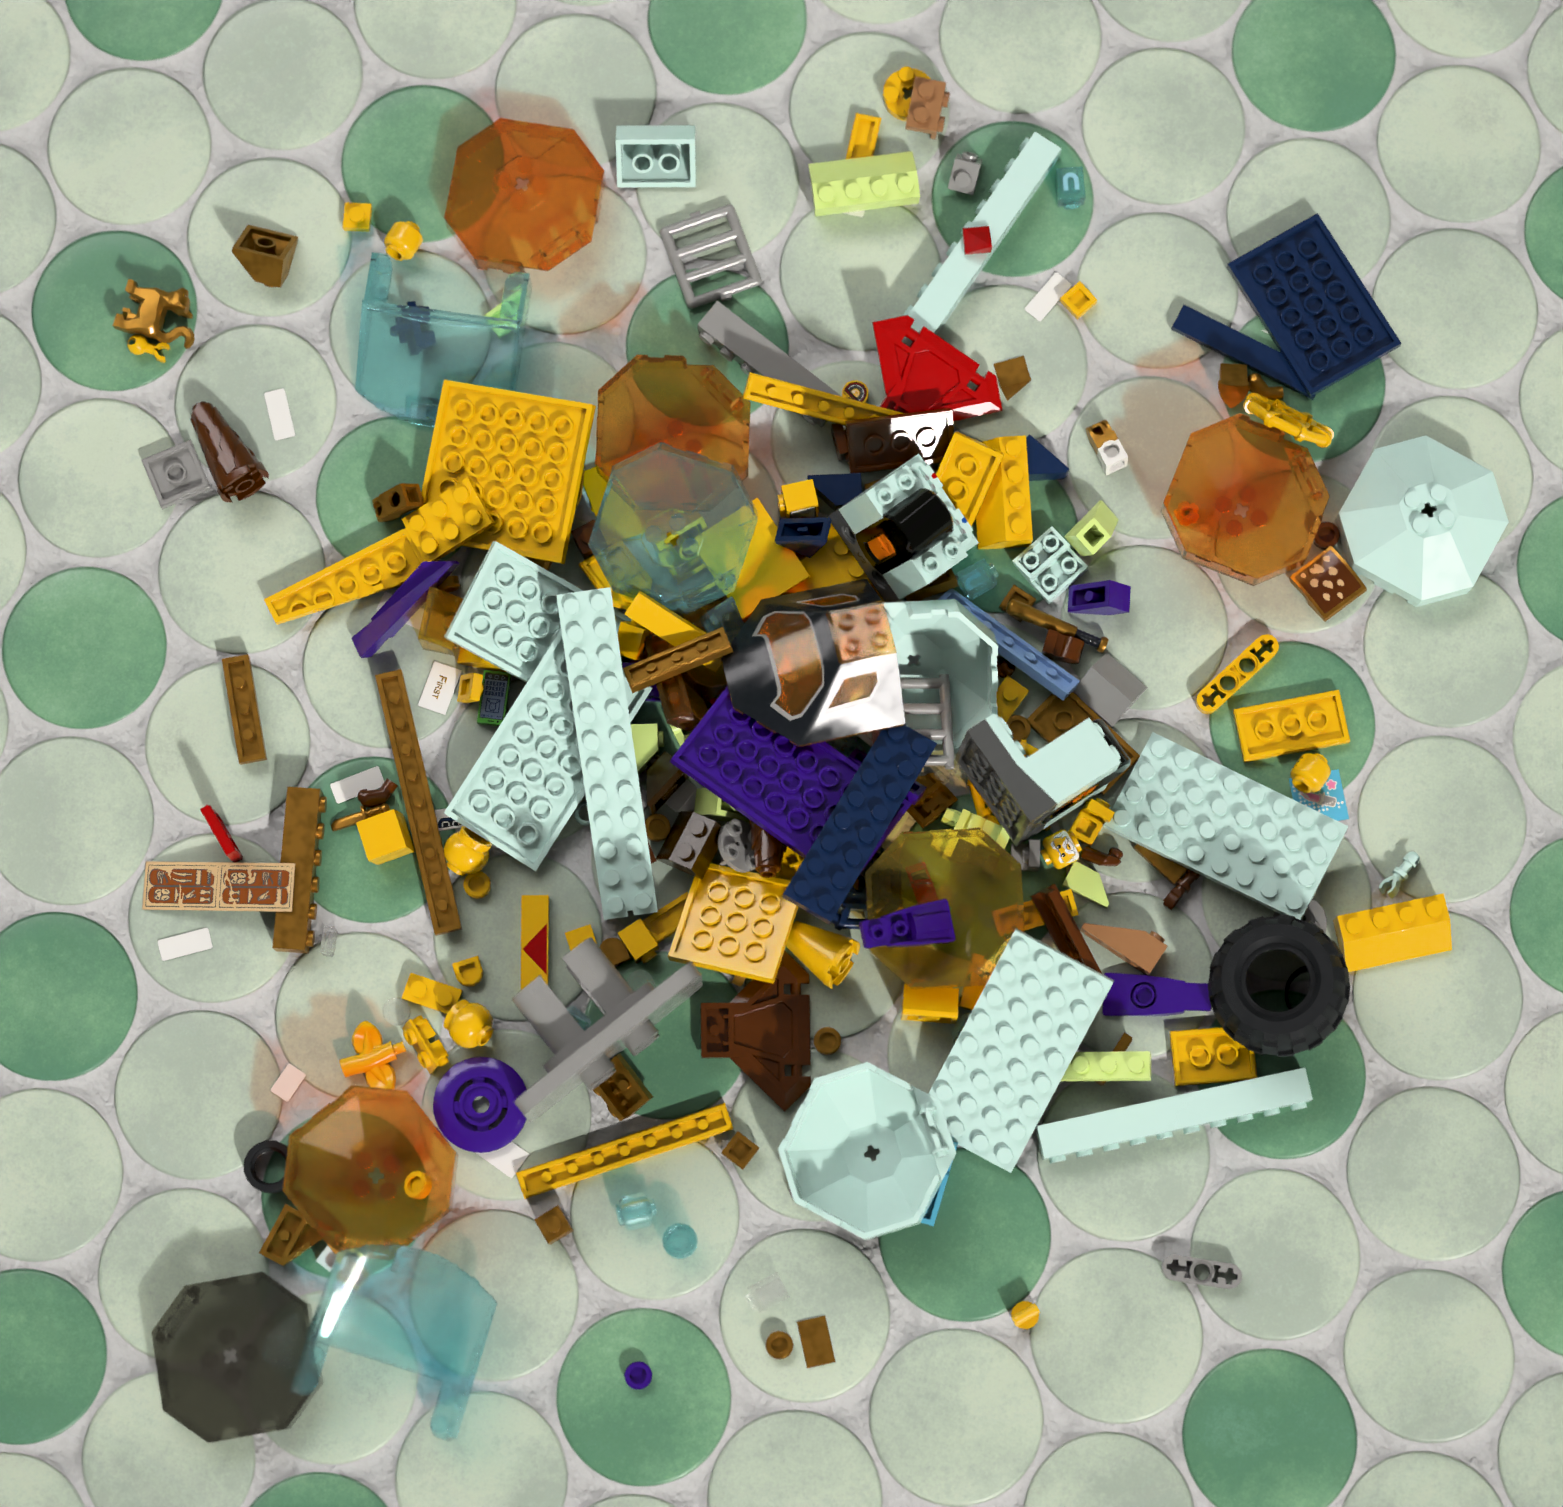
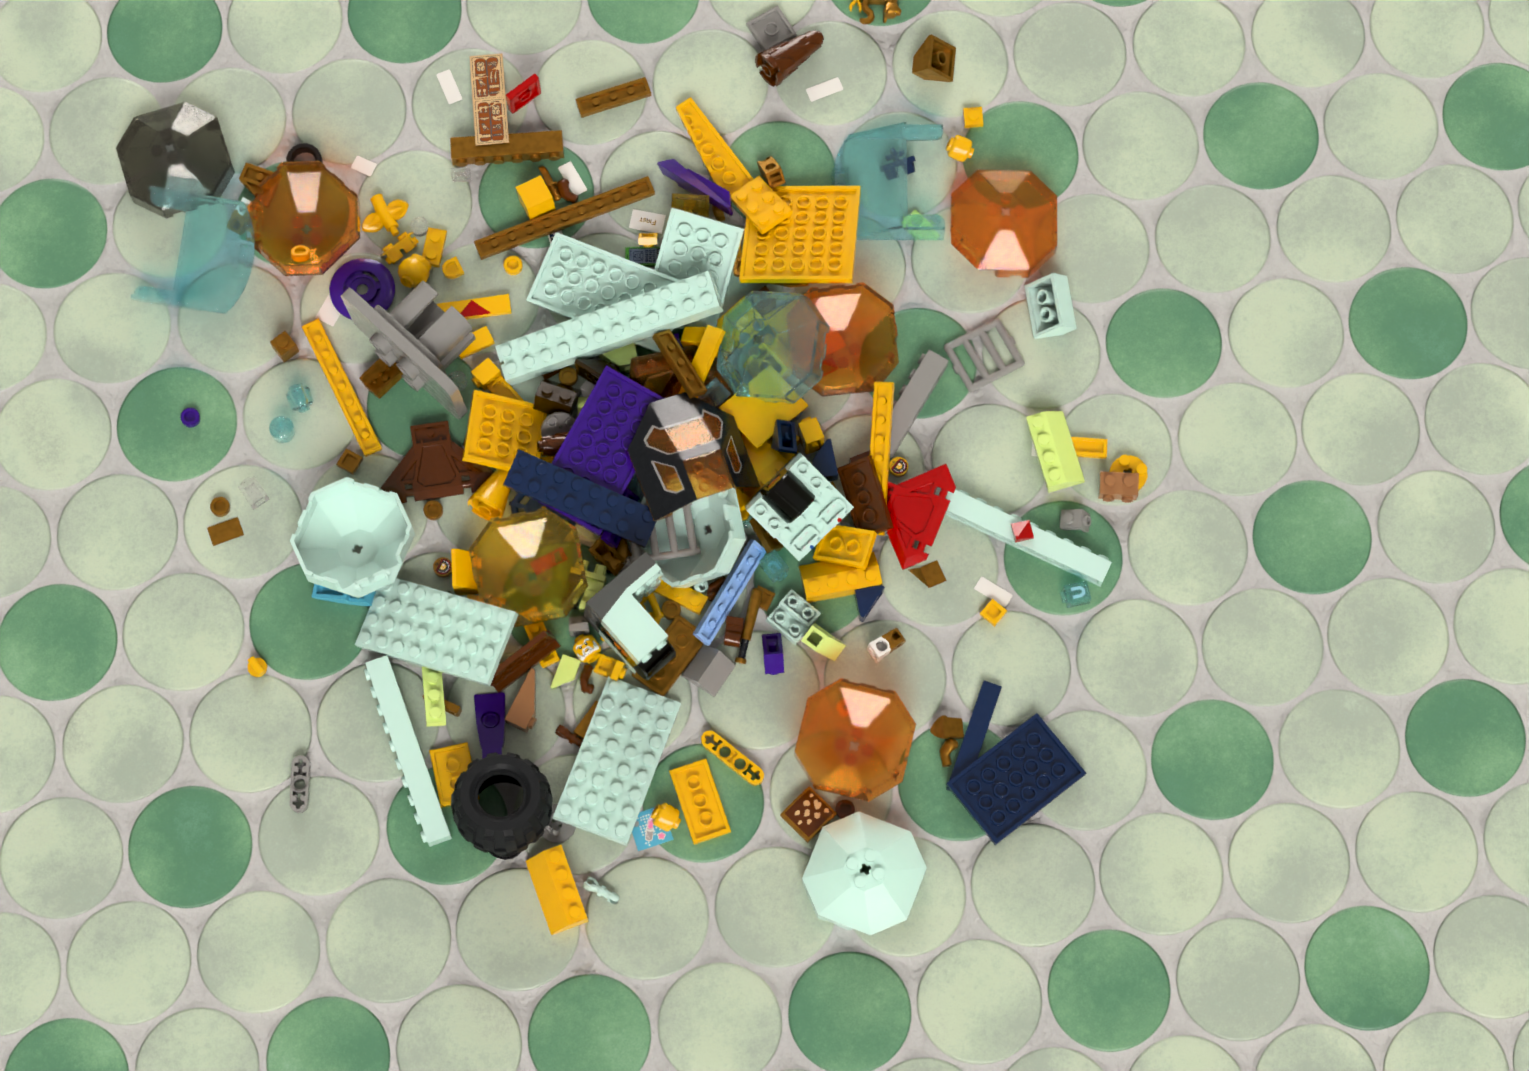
camera: 80 degrees right, 5 degrees down
yellow piece [444,826,492,876] -> none
pearl gold tile [599,938,630,966] -> none
dark purple piece [859,899,956,949] -> none
yellow plate [1243,393,1334,448] -> none
none -> tile [433,557,452,577]

